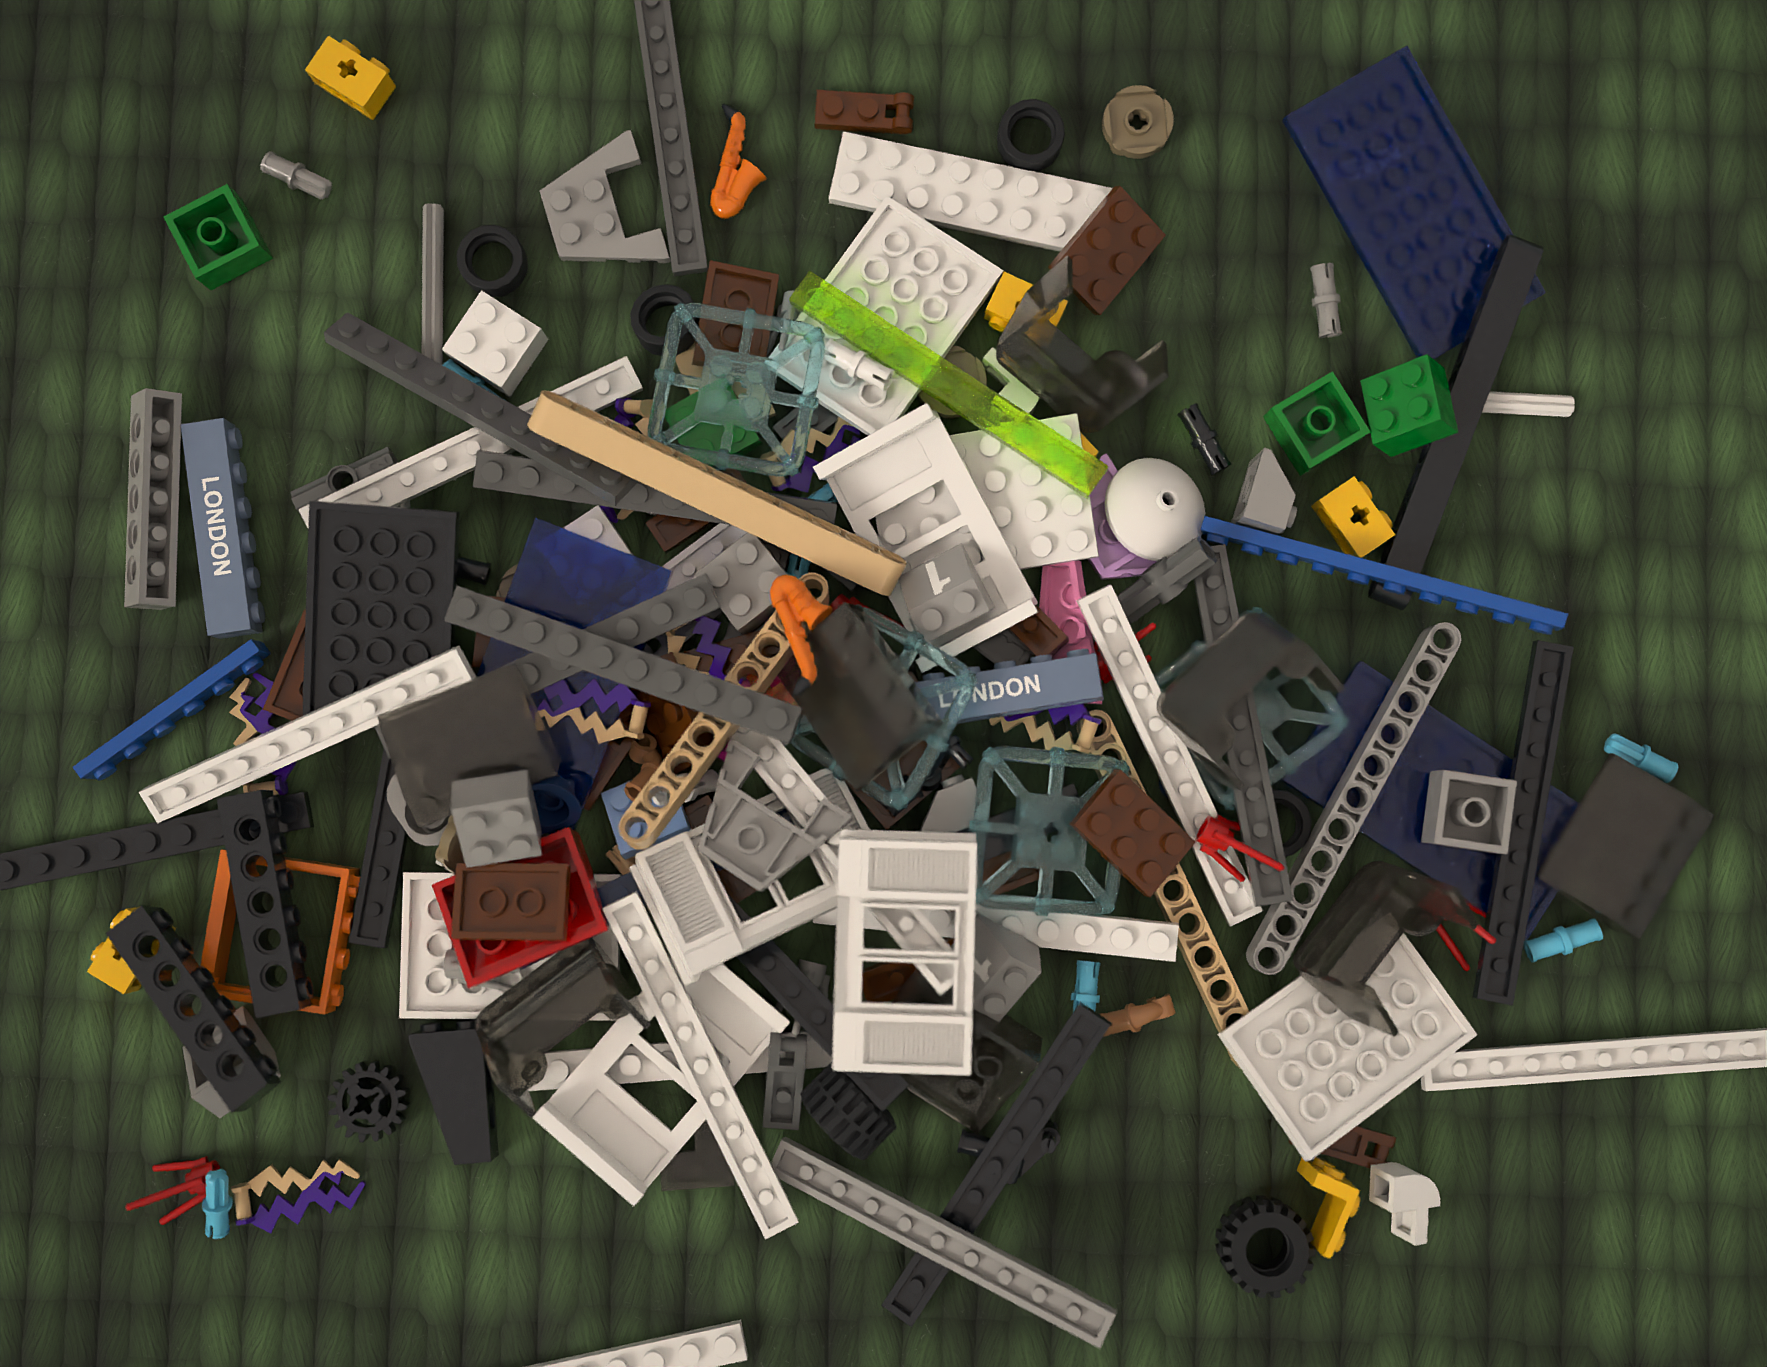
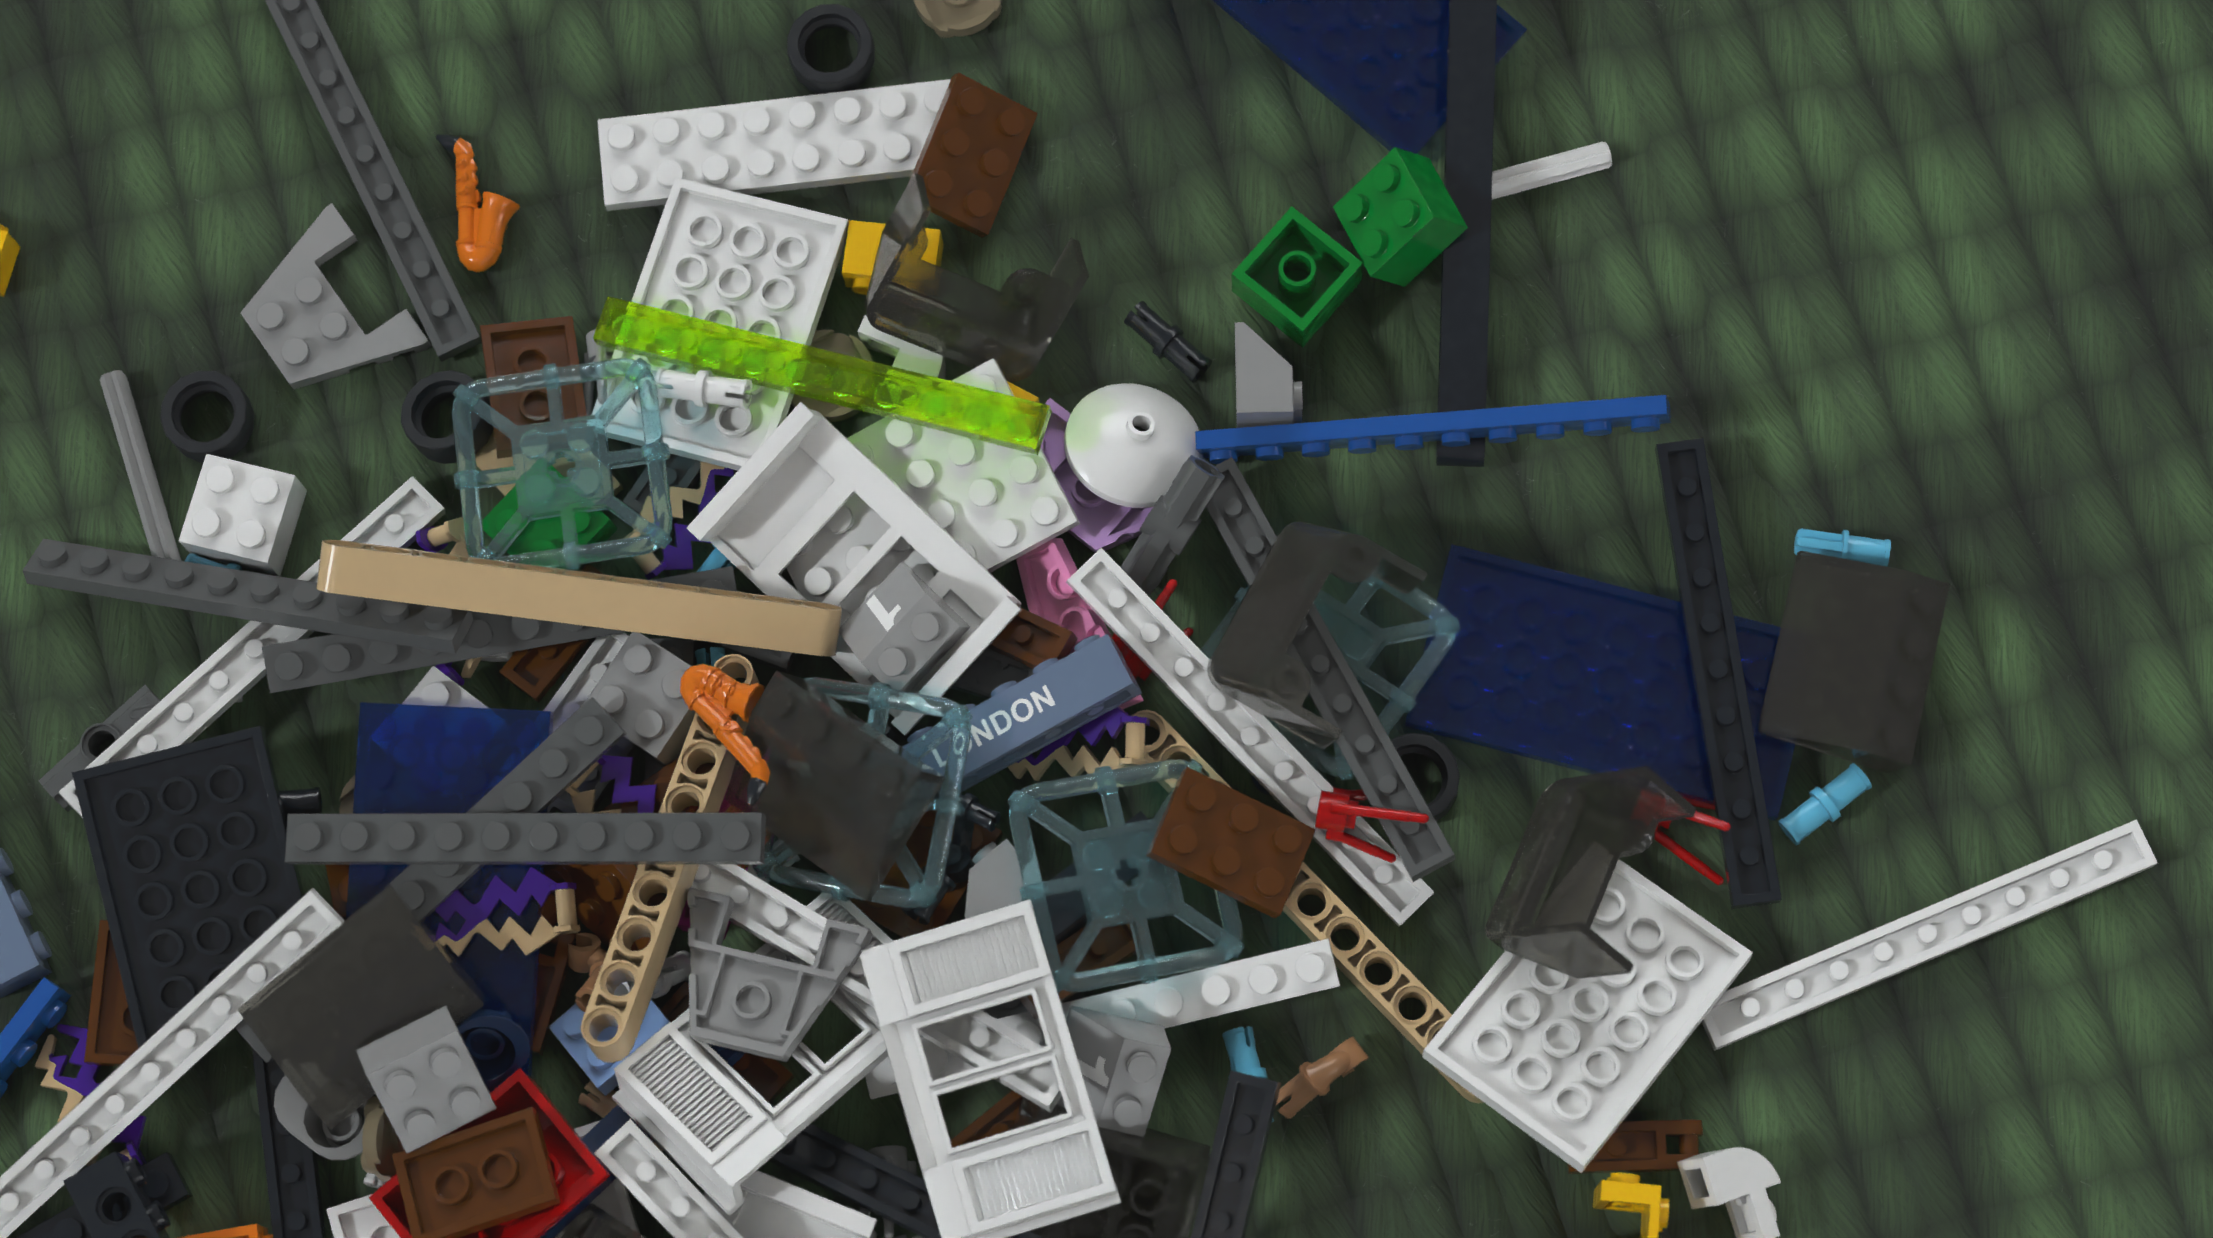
camera: 10 degrees left, 10 degrees down
reddish brown plate [815,90,914,134] -> none
light grey beam [1246,622,1461,975] -> none
light grey pin [1310,263,1342,338] -> none
yellow brick [1311,476,1395,558] -> none
light grey brick [1421,770,1517,854] -> none

